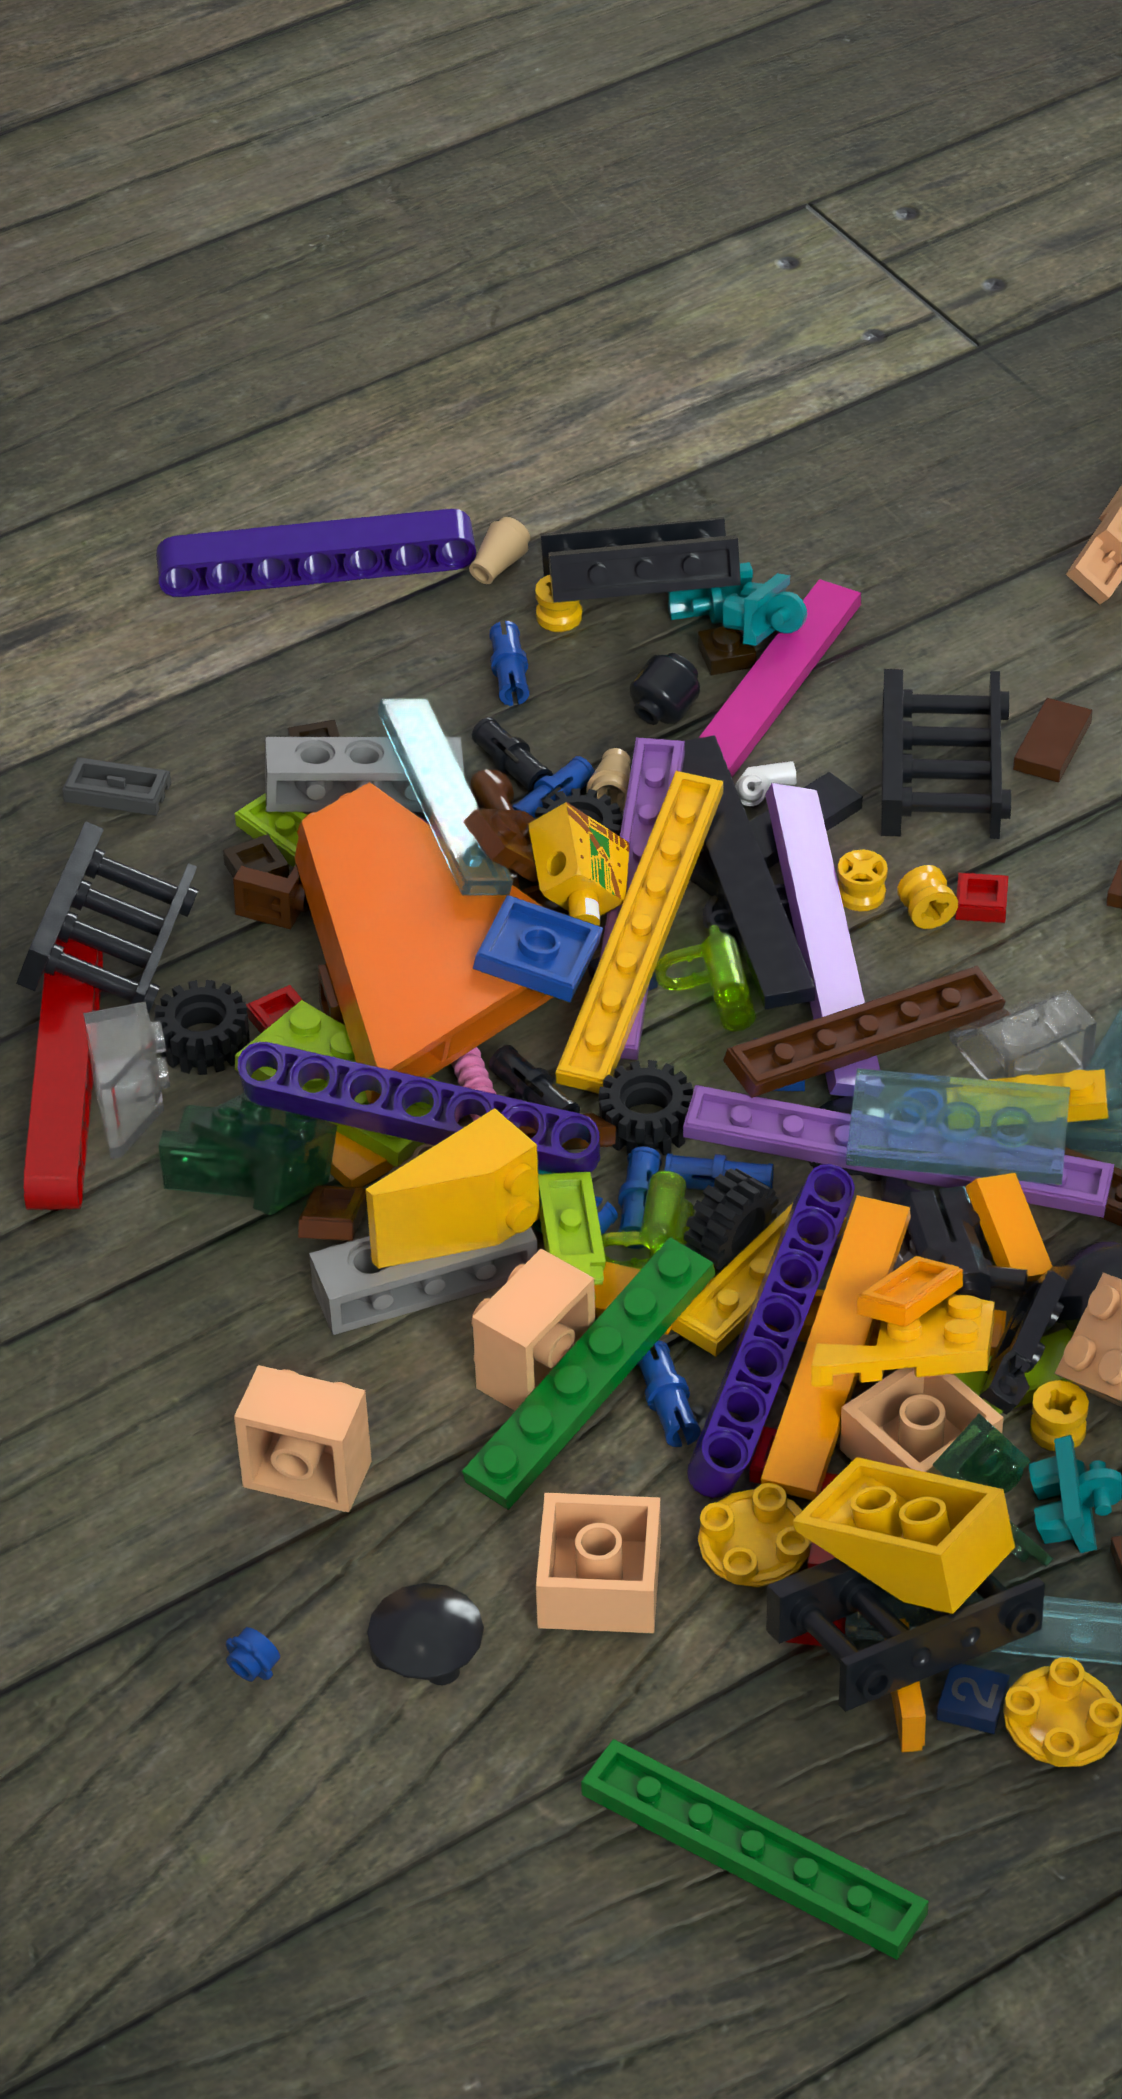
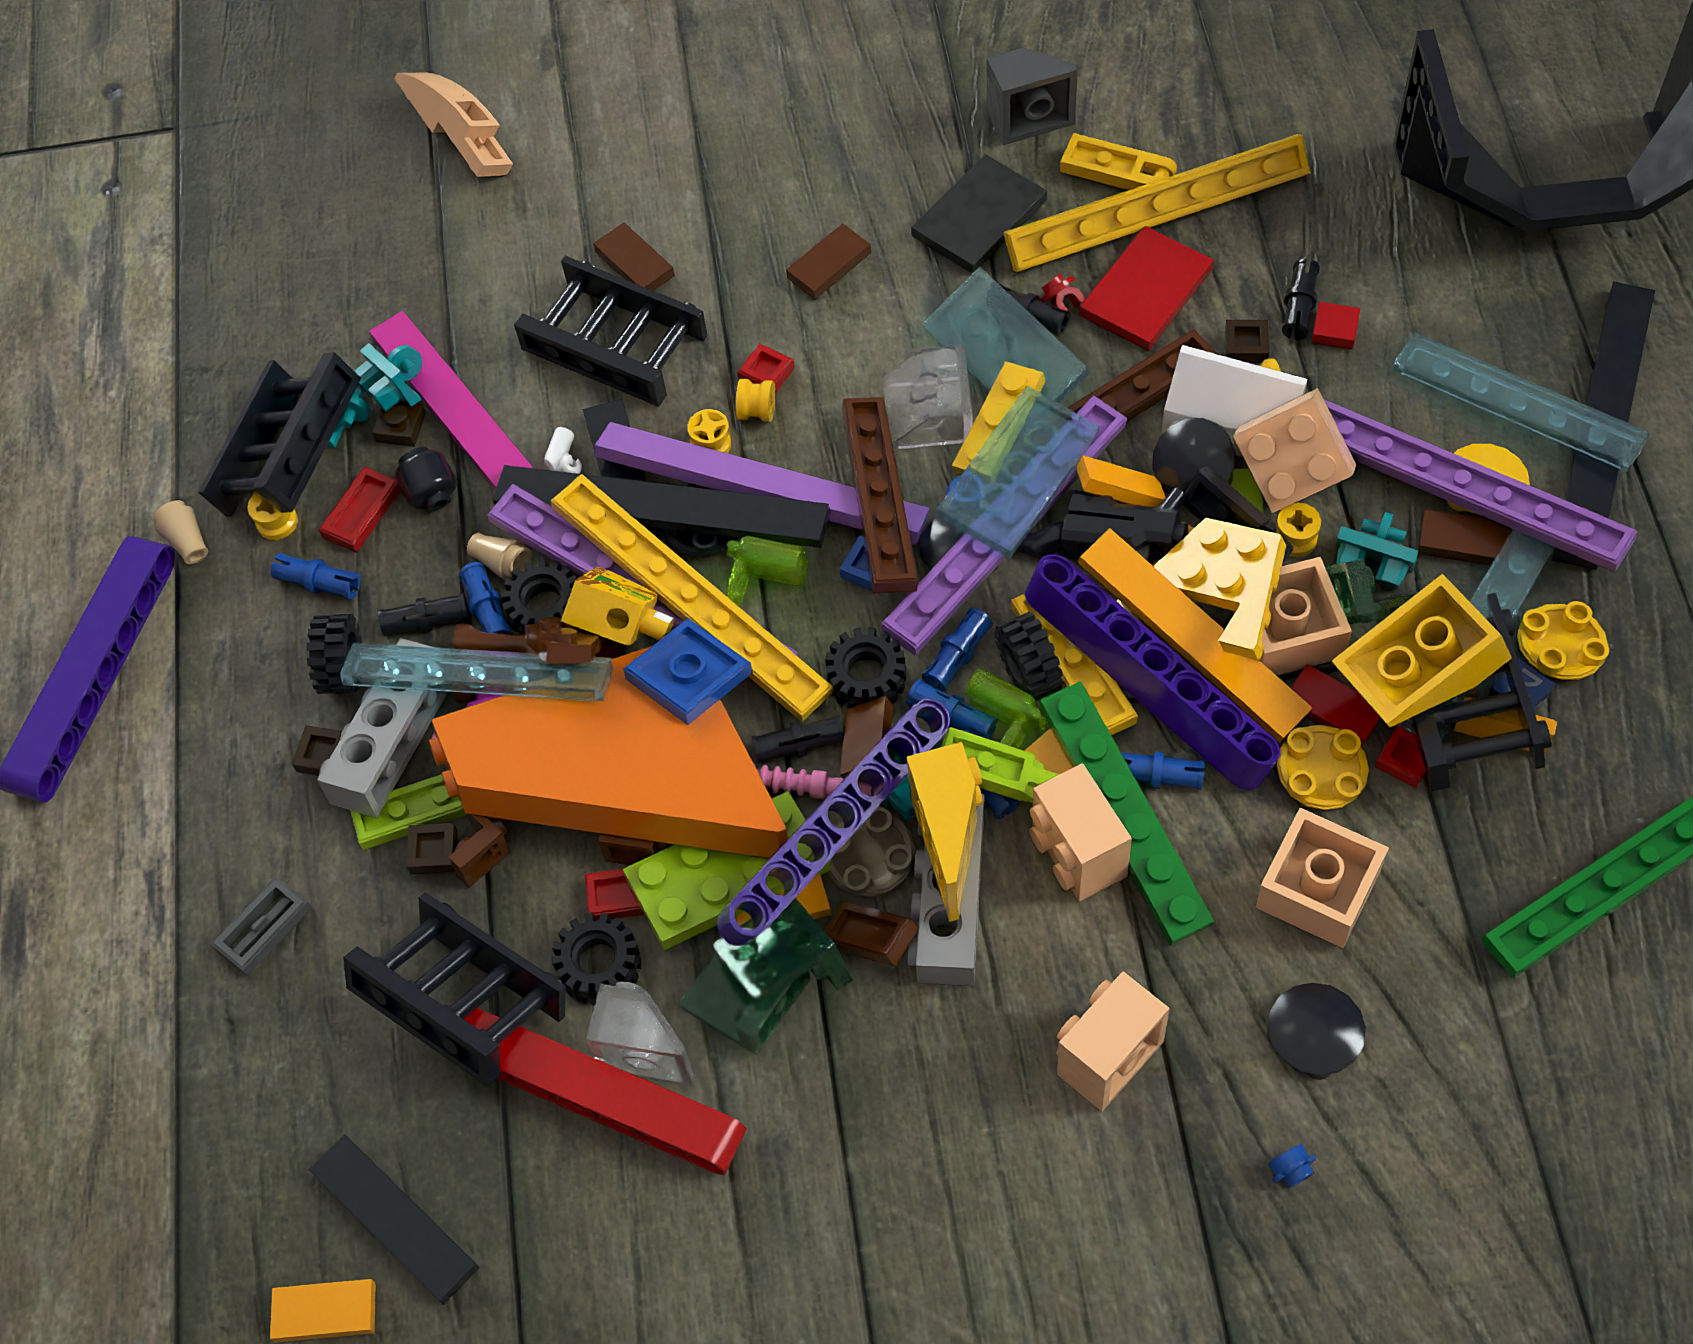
camera: 60 degrees left, 15 degrees up
light orange tile [857,1256,963,1327] -> none
none -> black tyre [307,614,363,694]
none -> red tile [319,466,401,553]

